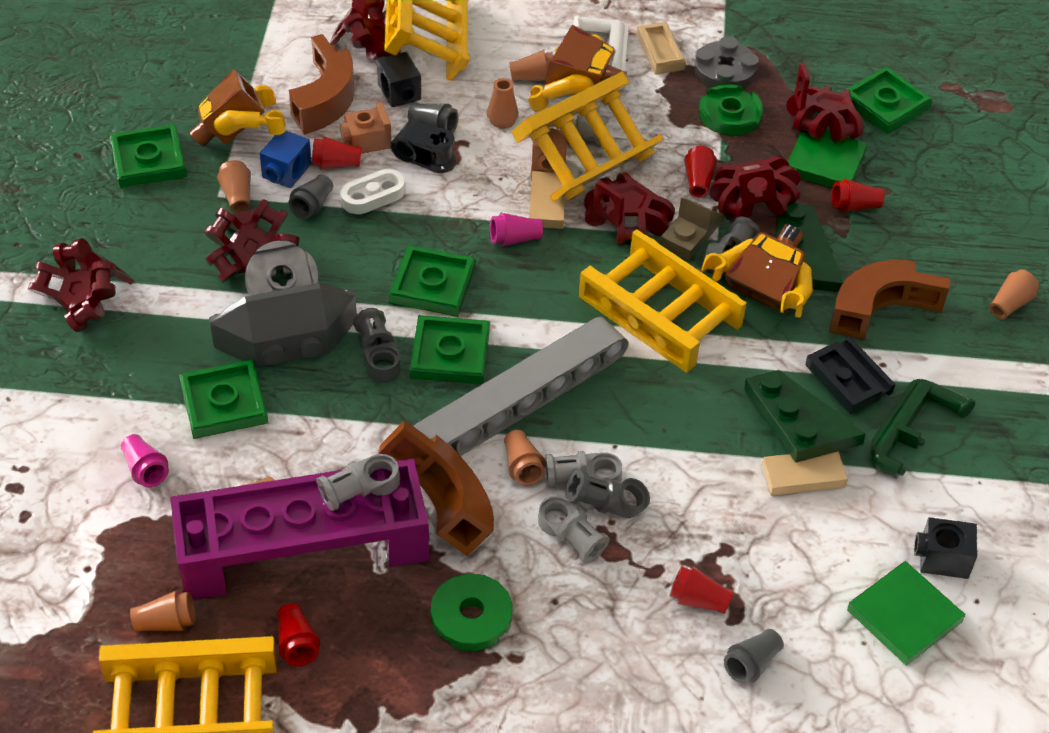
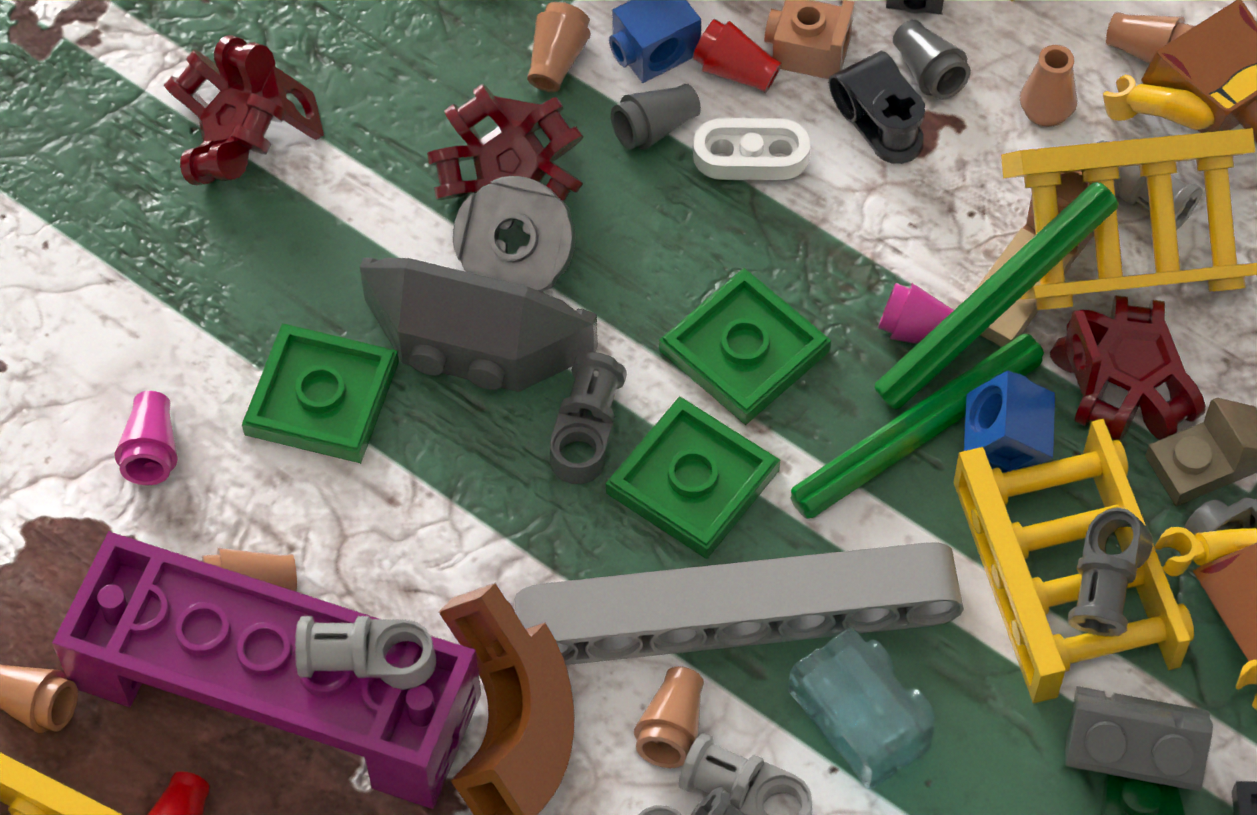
camera: 35 degrees right, 10 degrees up
none -> clear light blue brick [789,628,935,790]
none -> green axle [790,334,1044,519]
none -> green axle [874,182,1119,410]
none -> blue brick [964,370,1055,473]
none -> dark grey brick [1065,686,1213,791]
none -> dark grey connector [1068,507,1153,636]

